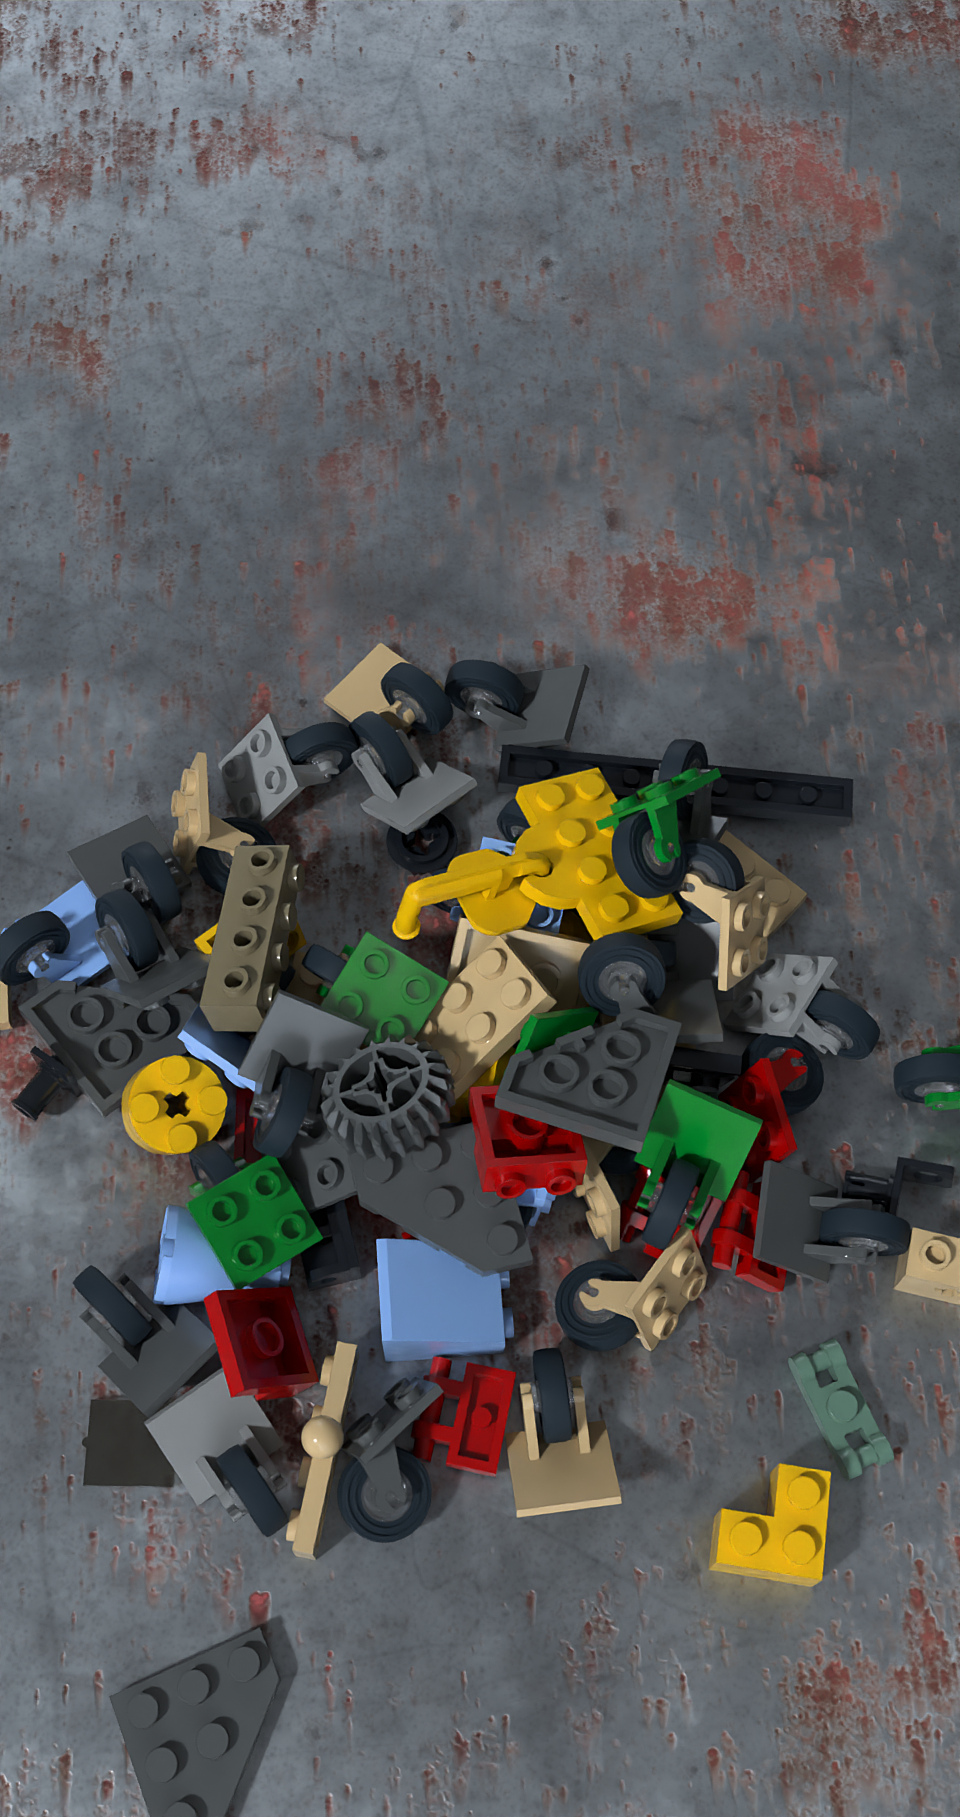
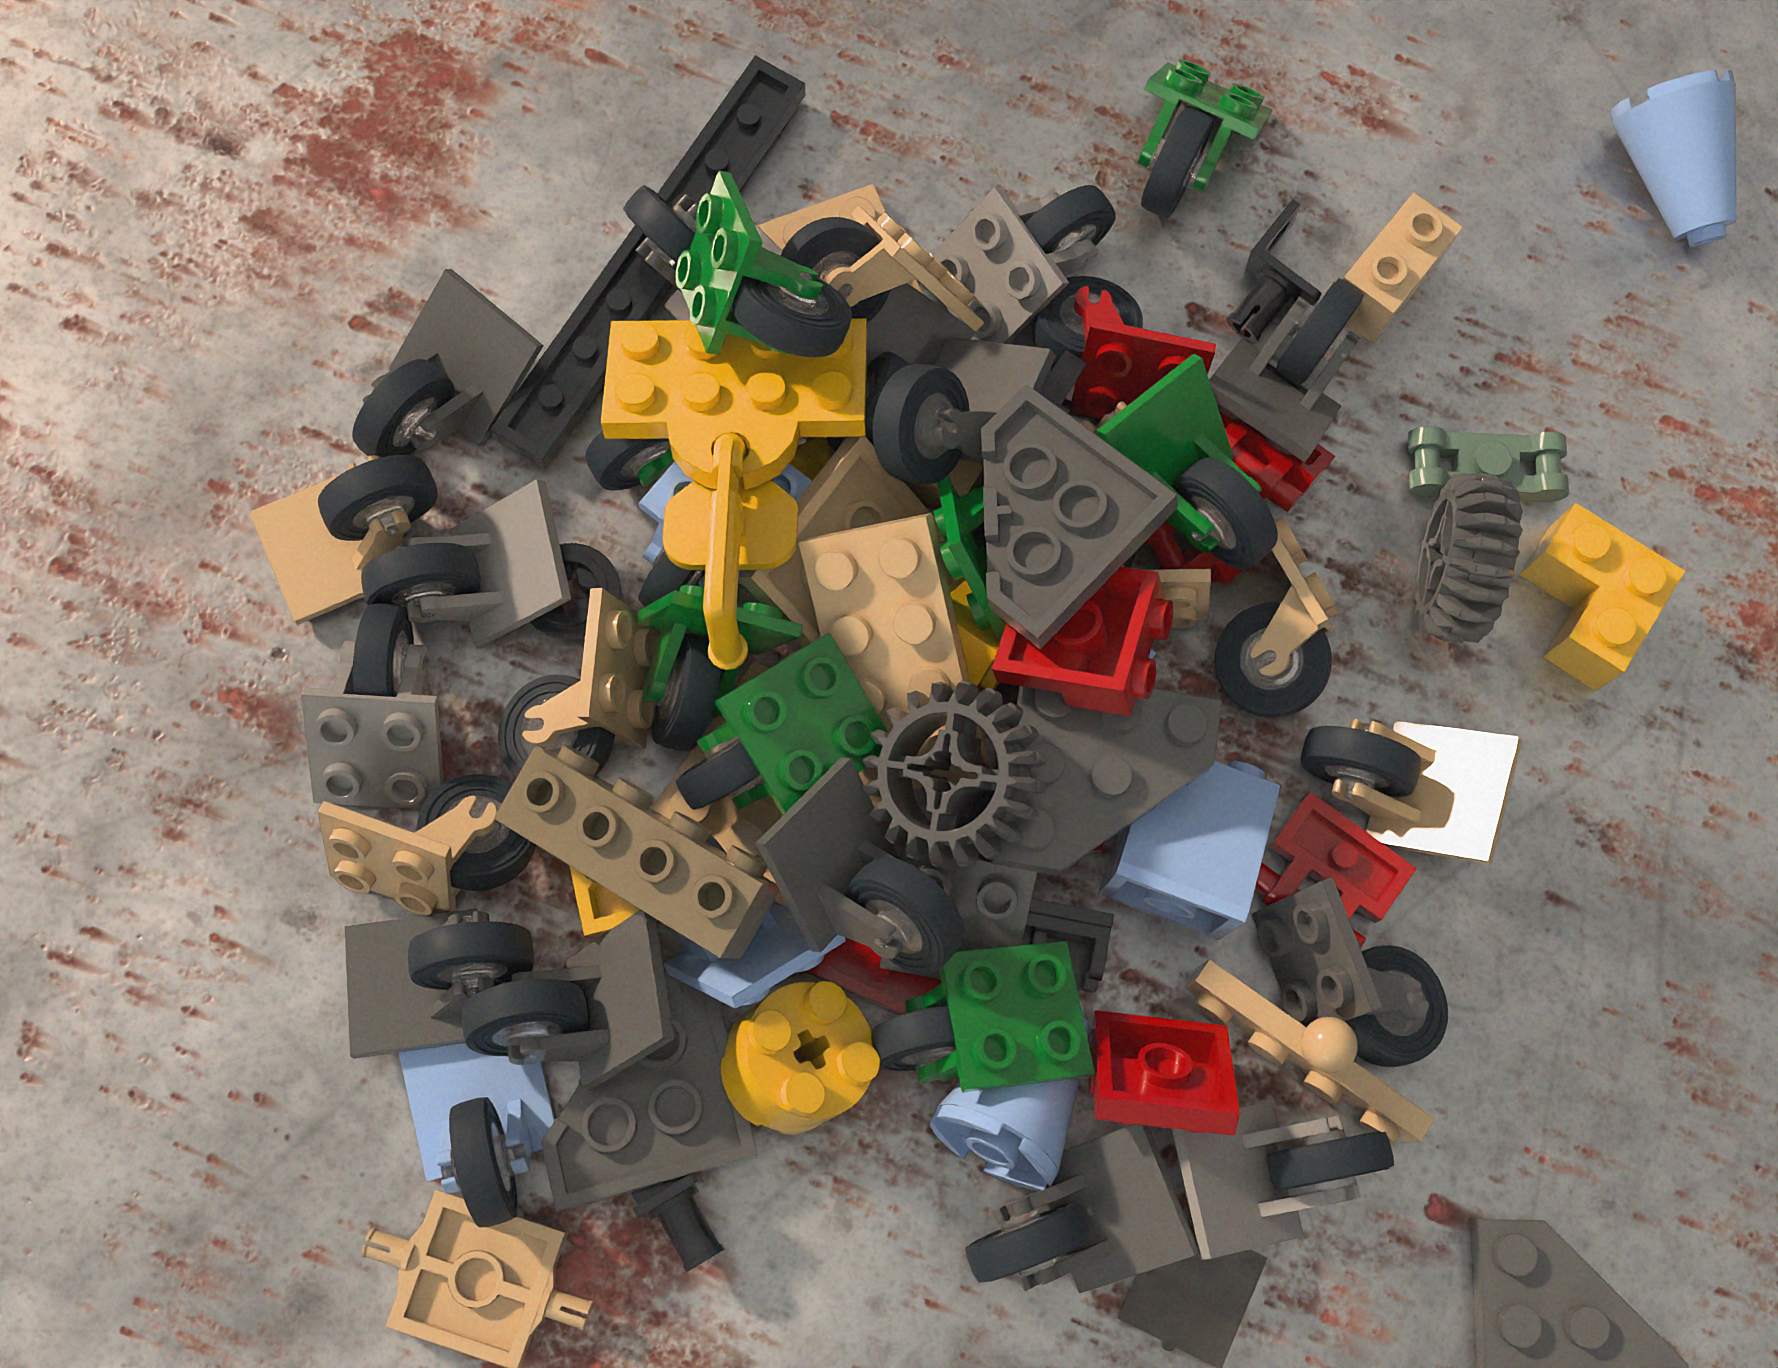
camera: 70 degrees left, 10 degrees up
none -> tan plate [498,588,659,778]
none -> plate [636,585,803,751]
none -> dark grey gear [1413,472,1523,643]

